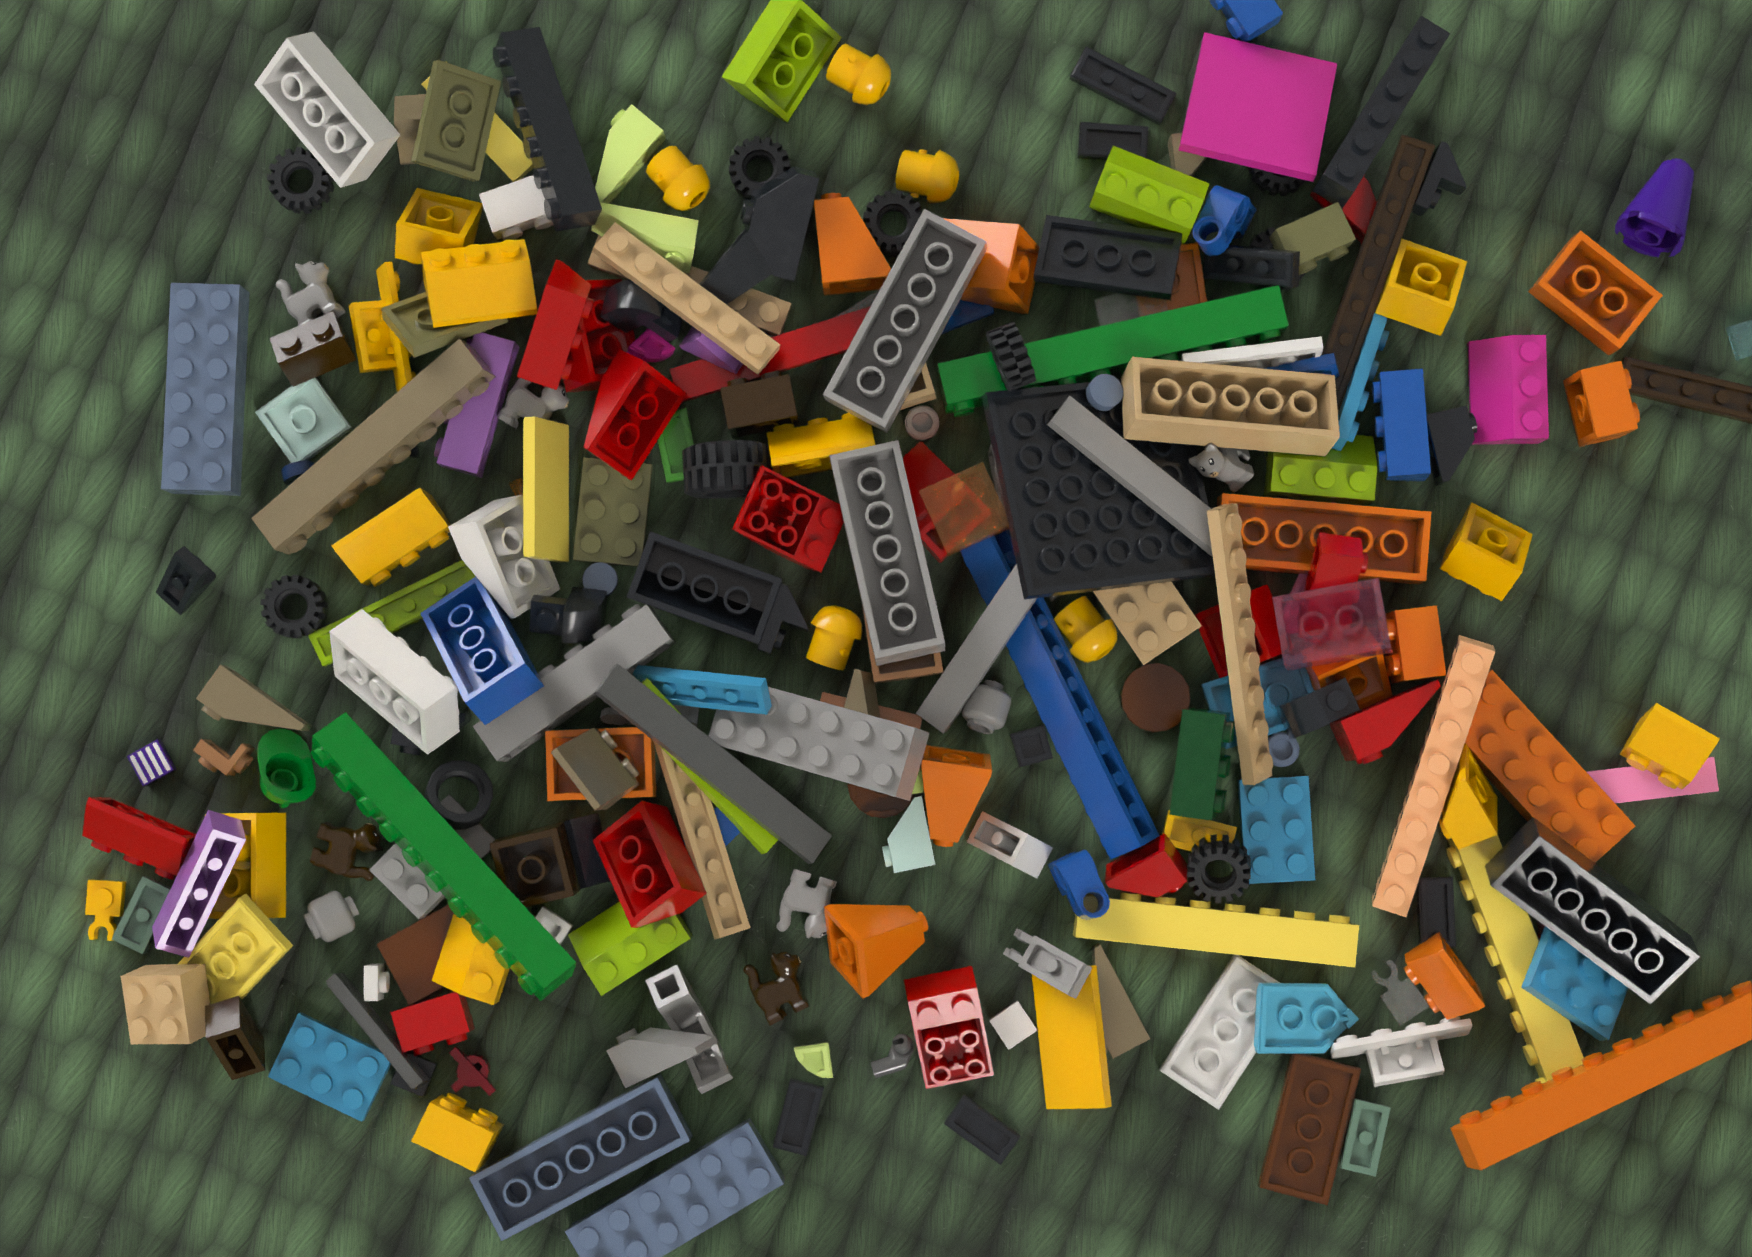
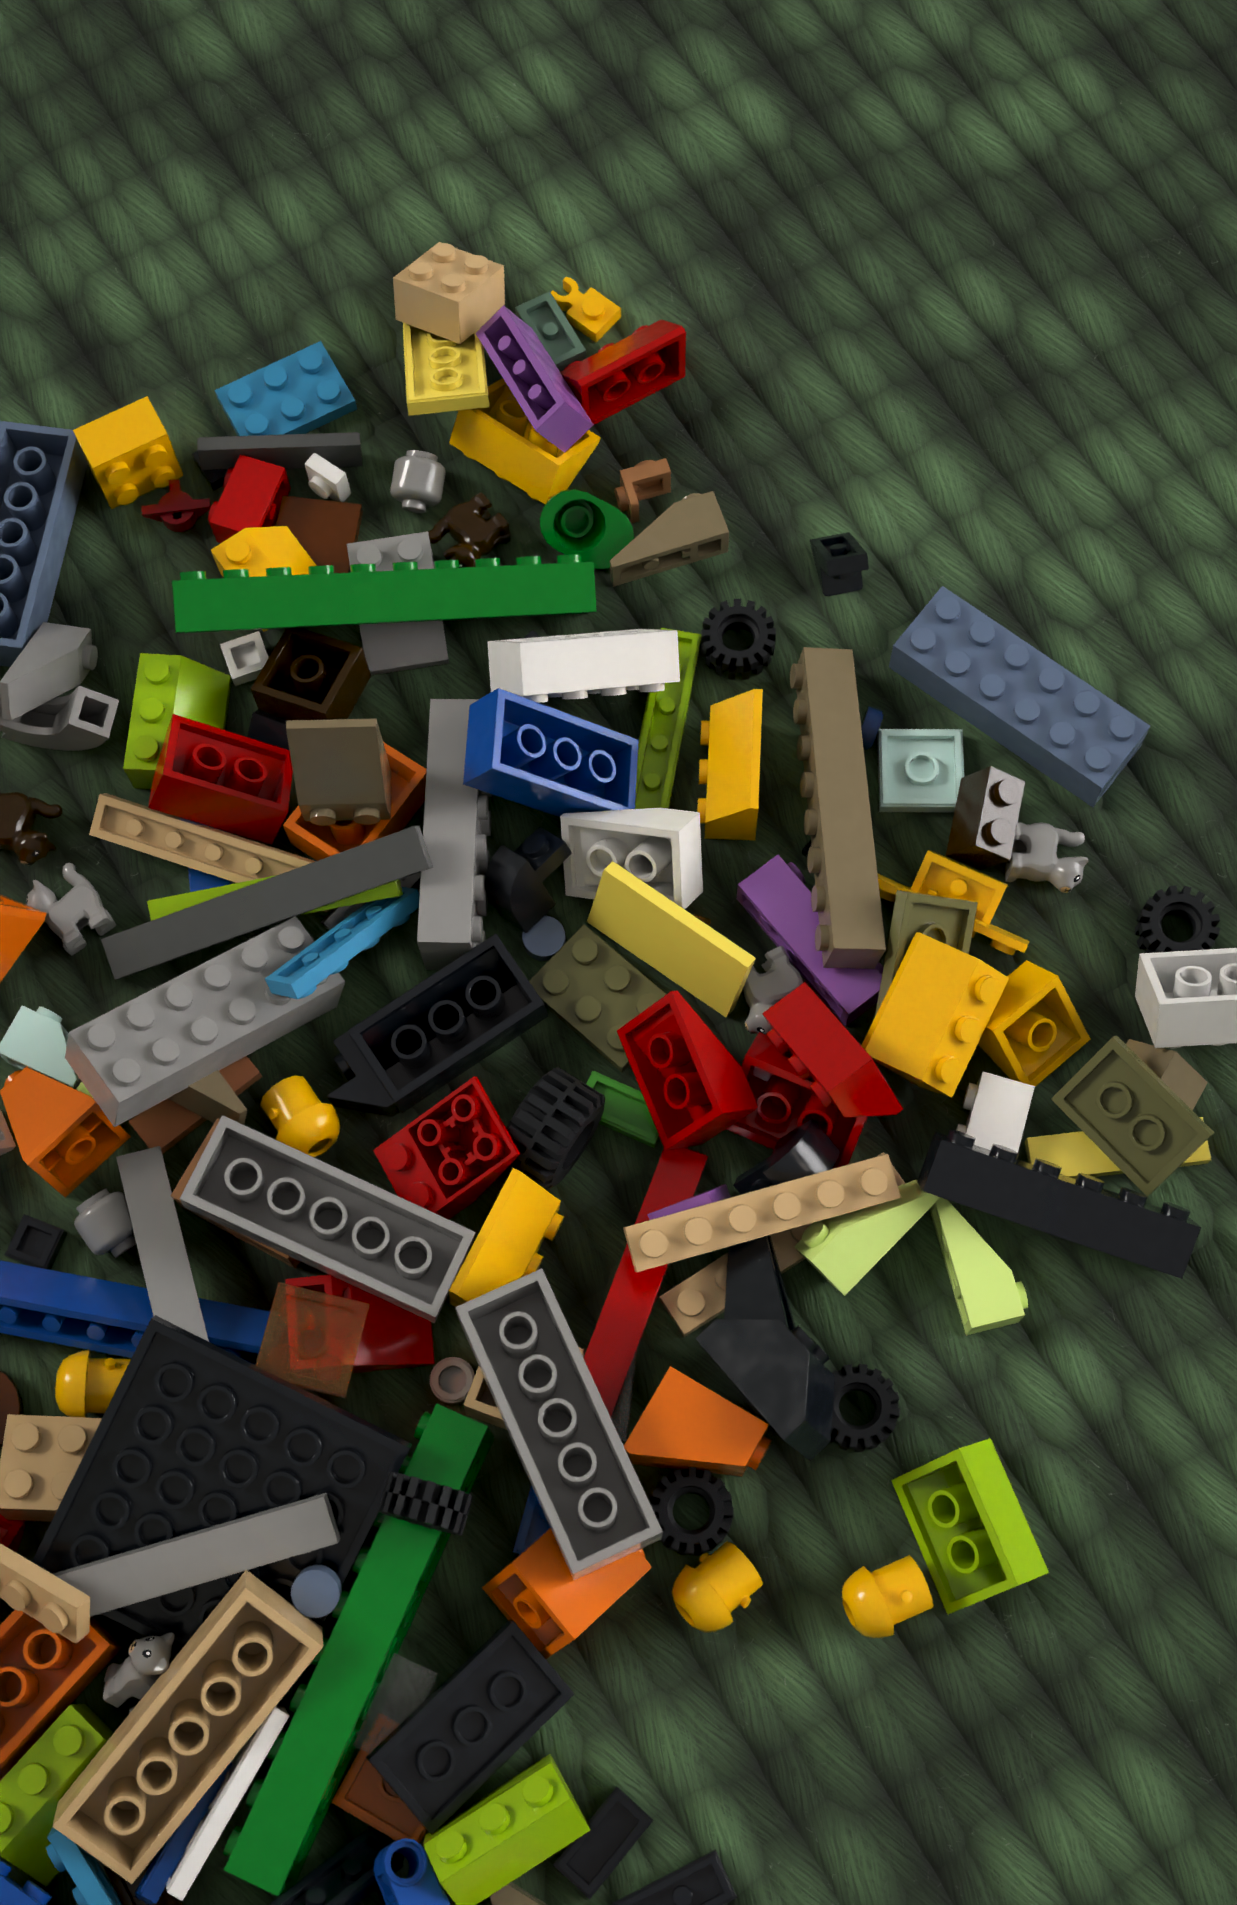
camera: 125 degrees right, 15 degrees down
dark purple tile [127,739,177,787] -> none
dark brown brick [205,996,266,1080] -> none
black tyre [424,760,493,830] -> none
dark pink tile [627,328,676,362] -> none
yellow piece [646,146,710,211] -> none
dark brown brick [720,371,800,438] -> none

